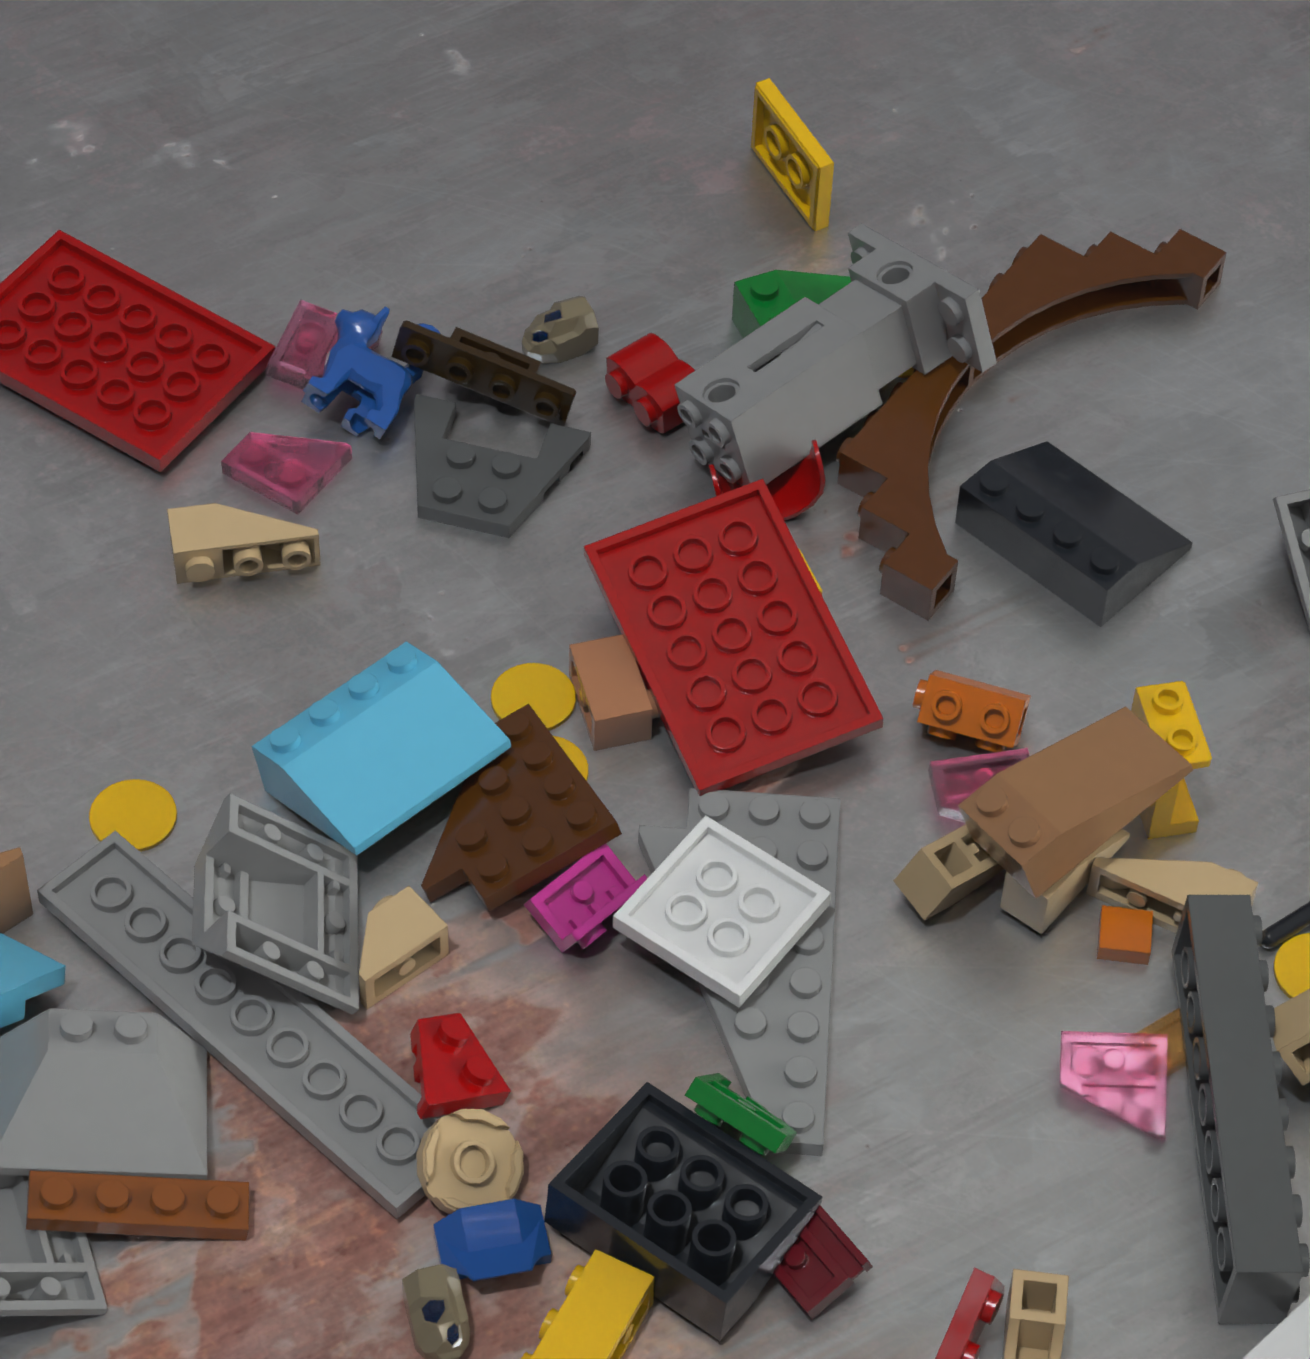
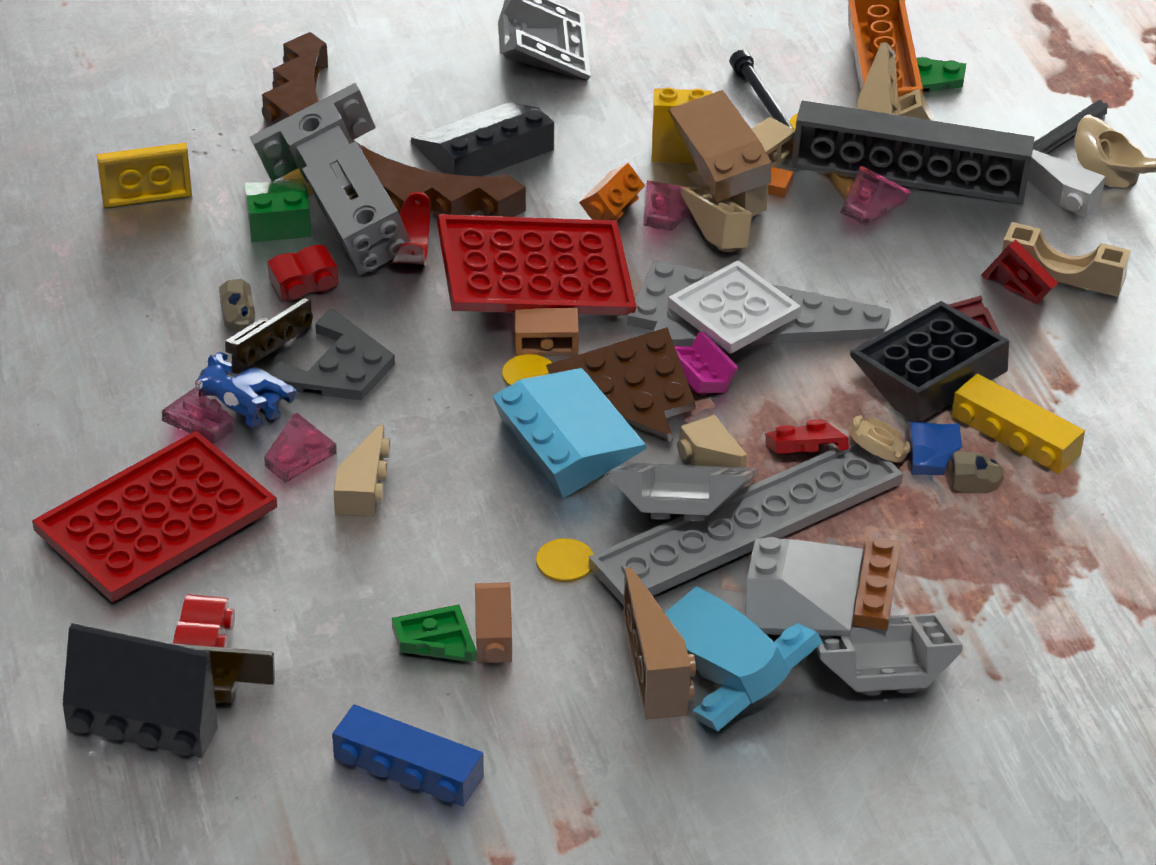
camera: 75 degrees left, 10 degrees down
green wing [685,1073,797,1156] -> none

